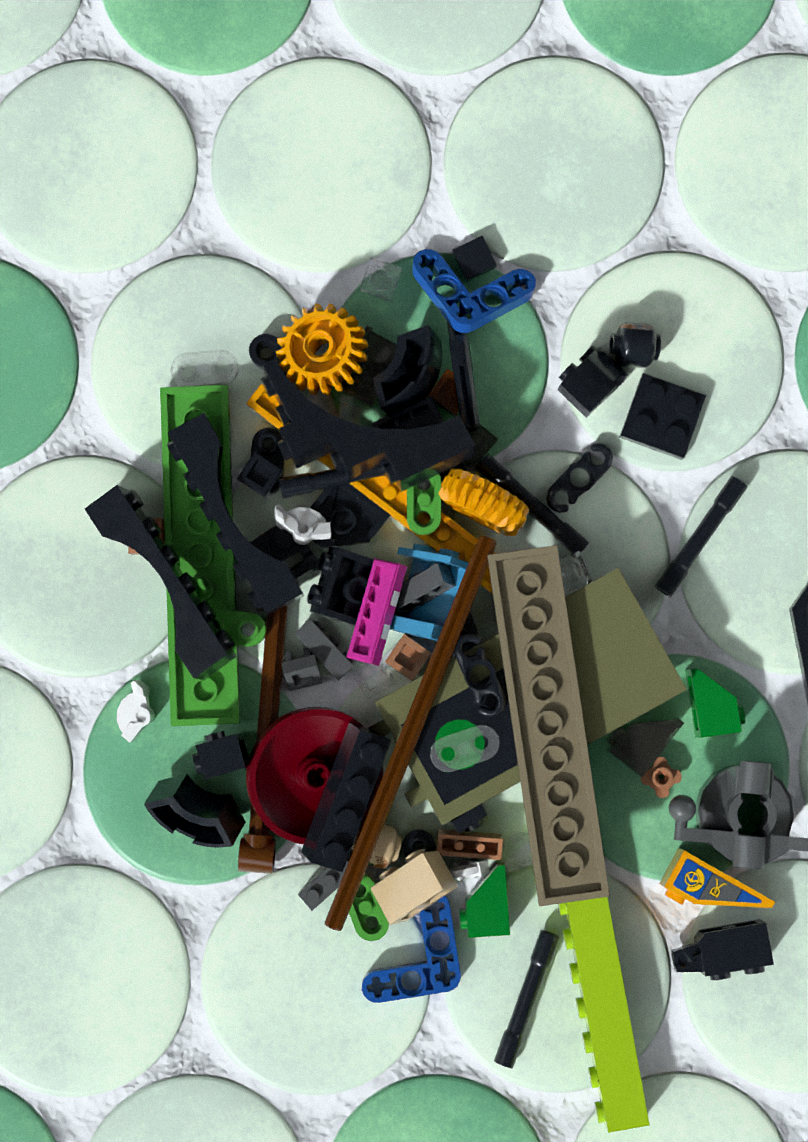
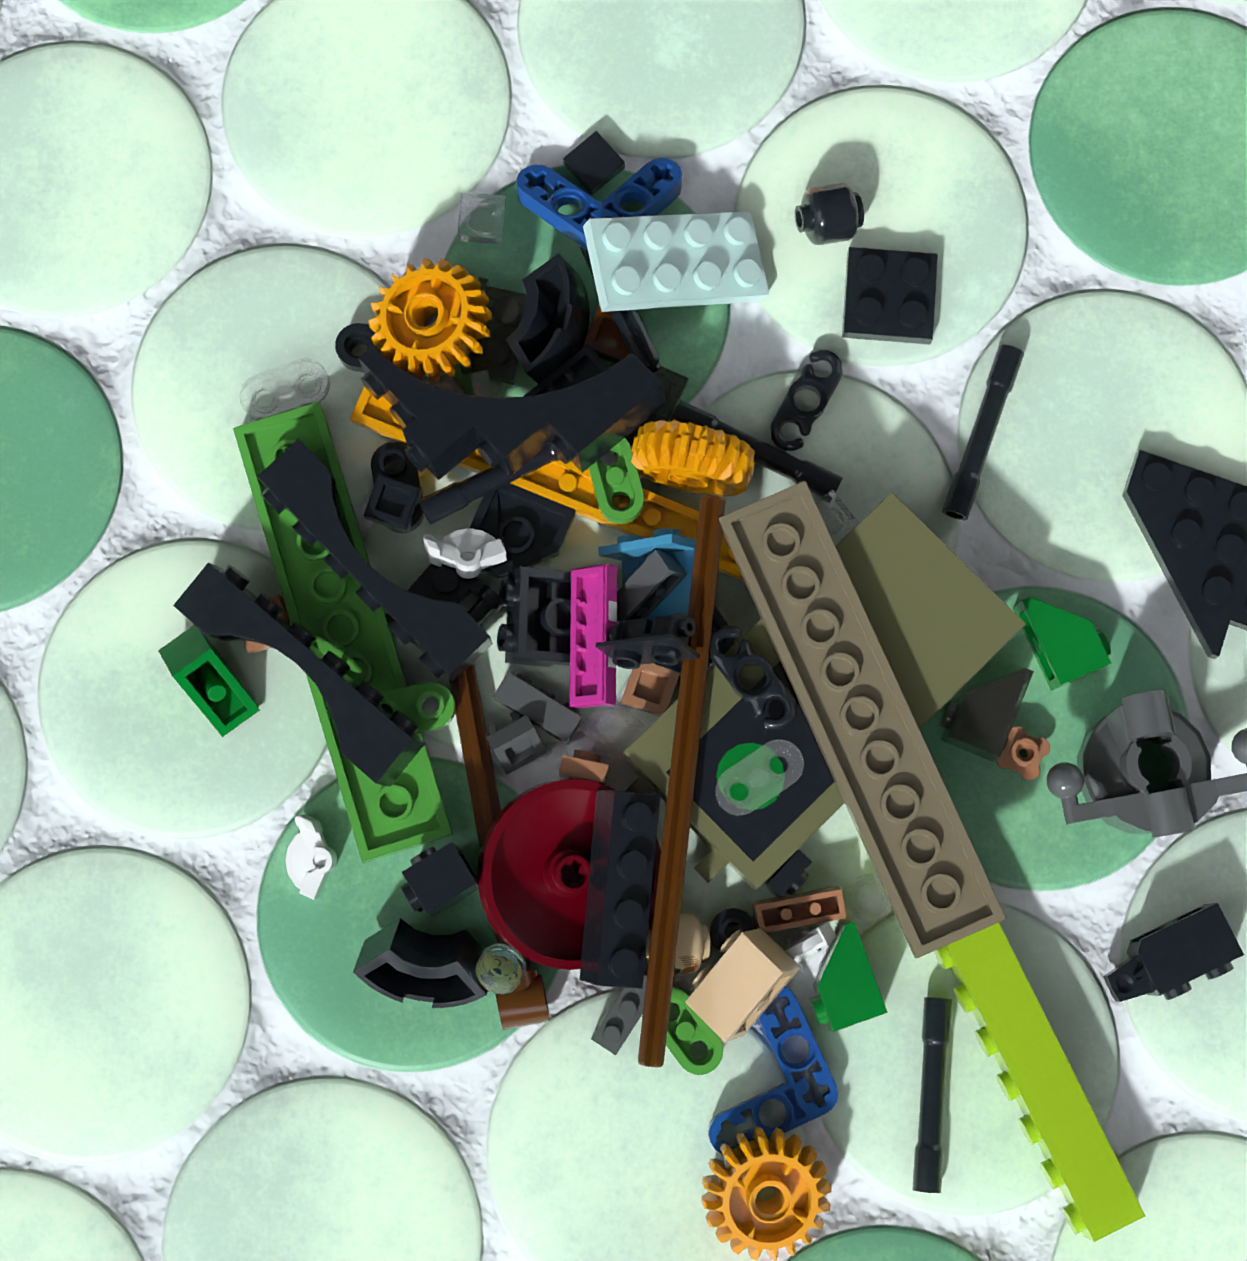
camera: 15 degrees left, 5 degrees down
black brick [557,345,630,418] -> none
slope [659,848,775,908] -> none
none -> green slope [158,625,260,737]
none -> clear light blue tile [475,944,526,994]
none -> nougat plate [559,750,609,785]
none -> light aqua plate [583,211,770,312]
none -> black hinge [595,613,700,669]
none -> light orange gear [701,1127,832,1261]

